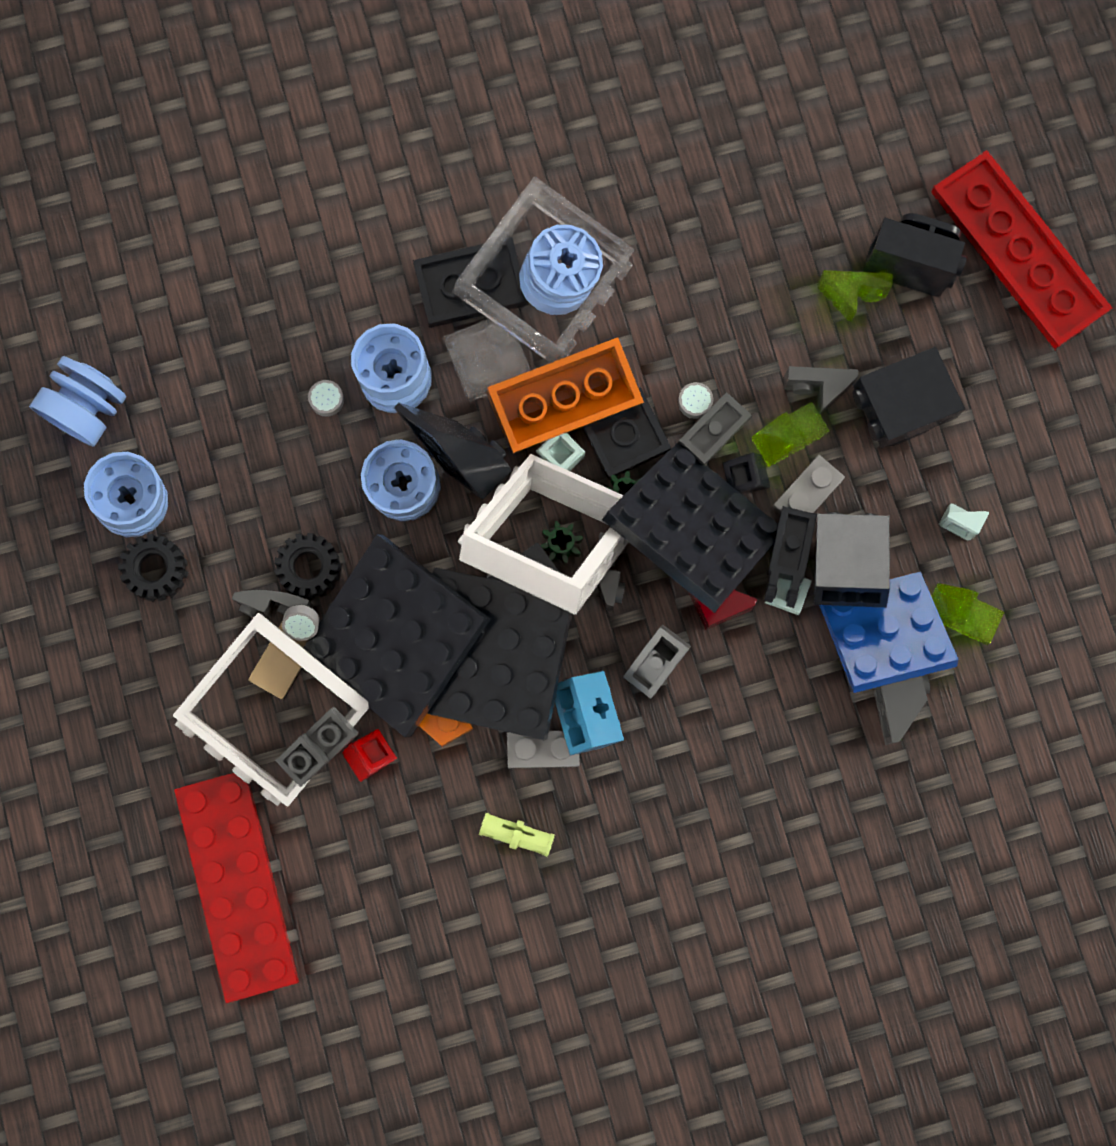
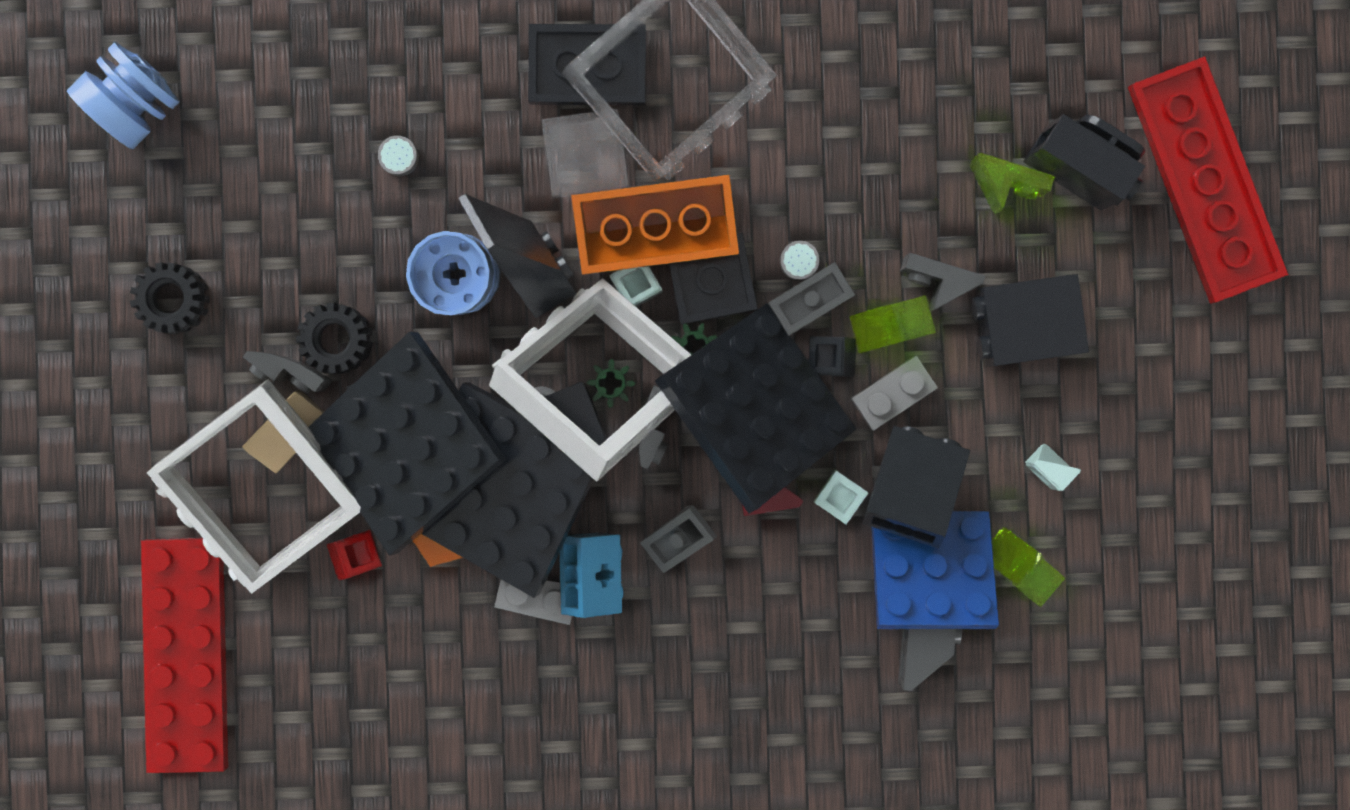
camera: 20 degrees right, 10 degrees up
light blue wheel [84,452,168,537] -> none
dark grey slope [275,707,359,787] -> none
tile [282,605,320,641] -> none
light blue wheel [351,323,432,413] -> none
yellowish green pin [479,813,555,857] -> none
light blue wheel [519,225,603,315] -> none
black hinge [764,506,817,608] -> none

